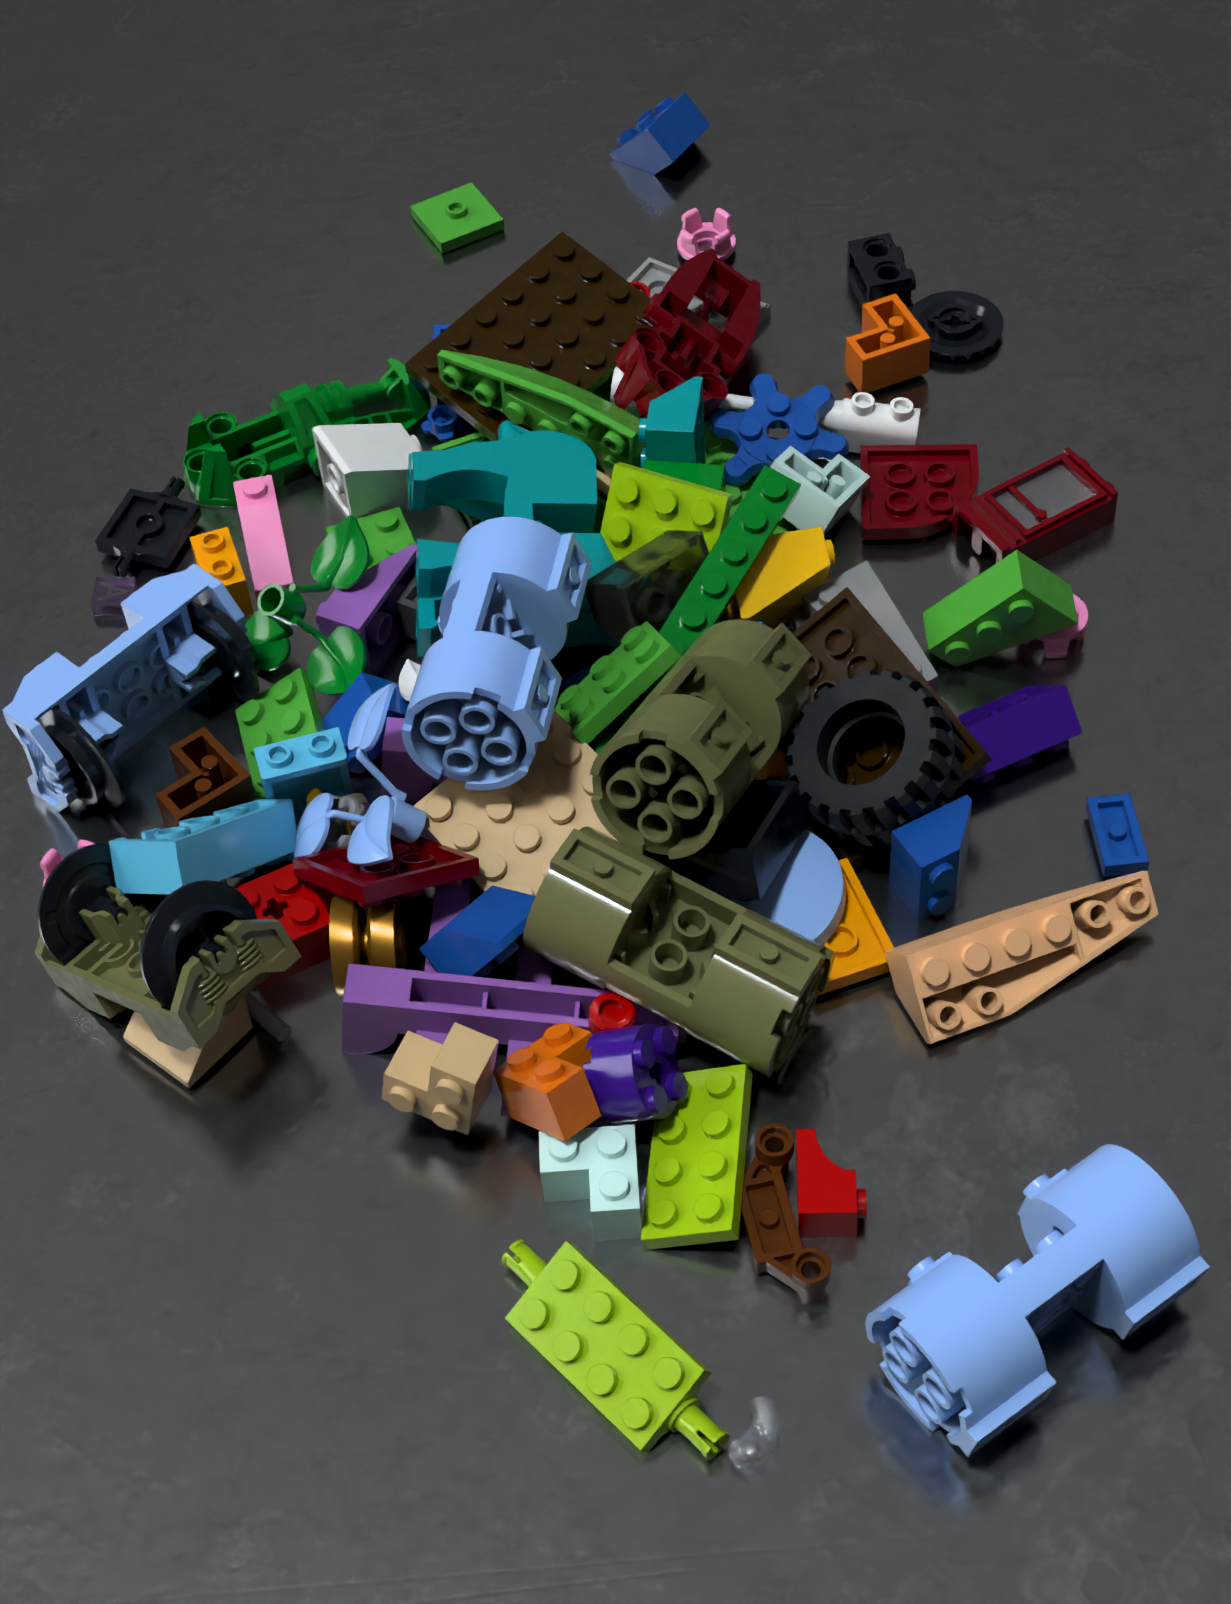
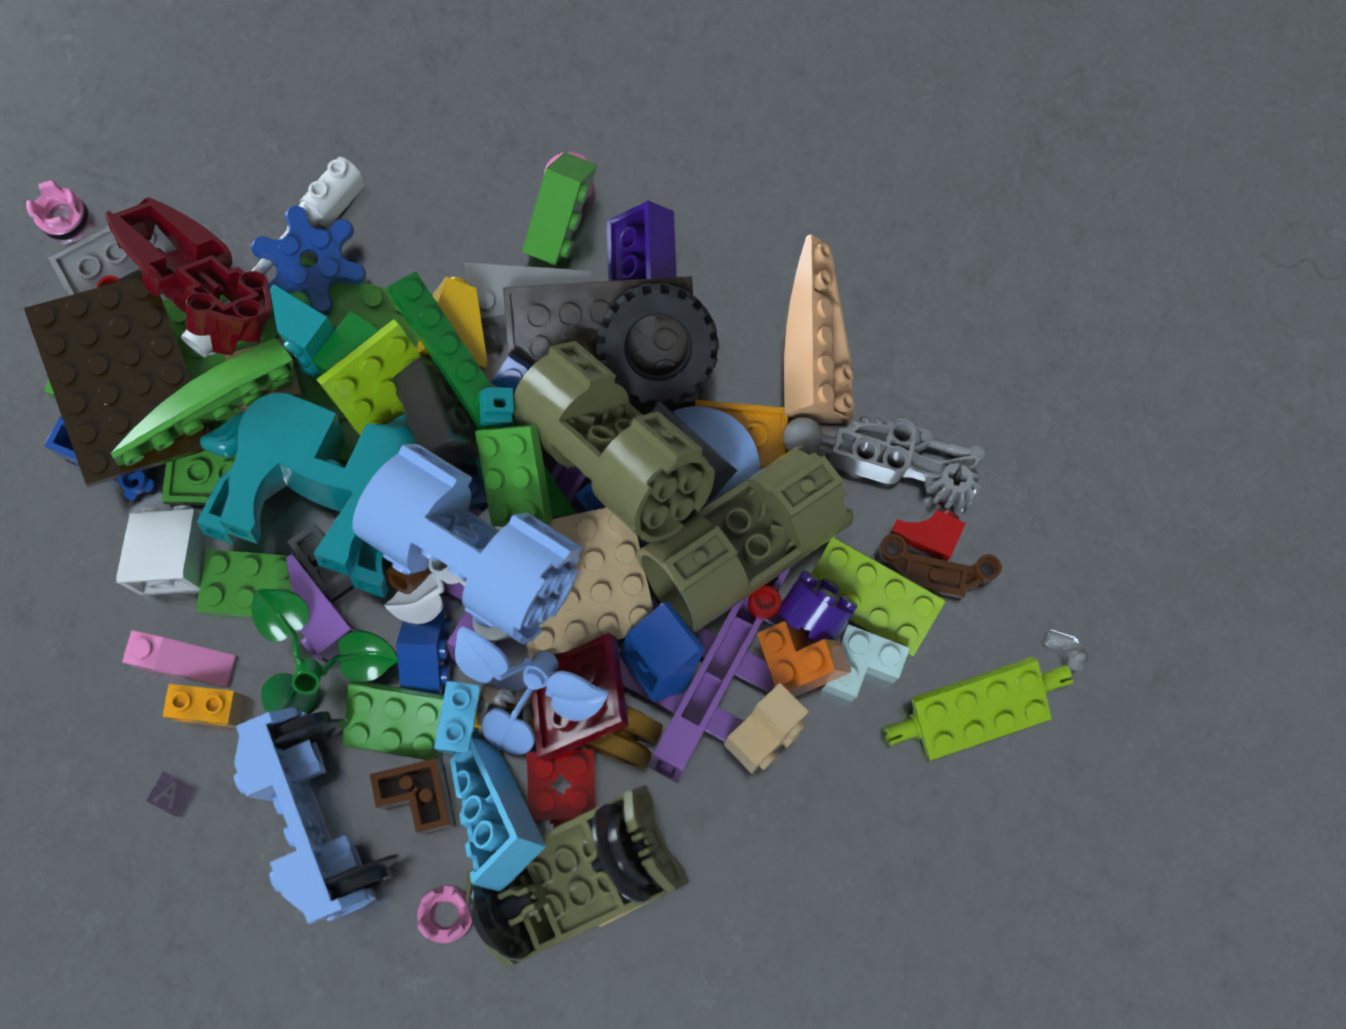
camera: 70 degrees left, 25 degrees up
black plate [95,476,202,578] -> none
green piece [183,358,431,507] -> none
light aqua brick [770,446,870,535] -> none
orange brick [845,293,931,393] -> none
black brick [847,233,916,307] -> none
dark red plate [860,444,979,540] -> none
light blue cylinder [865,1144,1210,1457] -> none
blue slope [889,795,972,922] -> none
black gear [910,291,1004,361] -> none
dark red door [952,447,1118,563] -> none
blue plate [1085,793,1149,877] -> none
none -> teal piece [479,387,514,426]
none -> light grey arm [783,417,985,511]

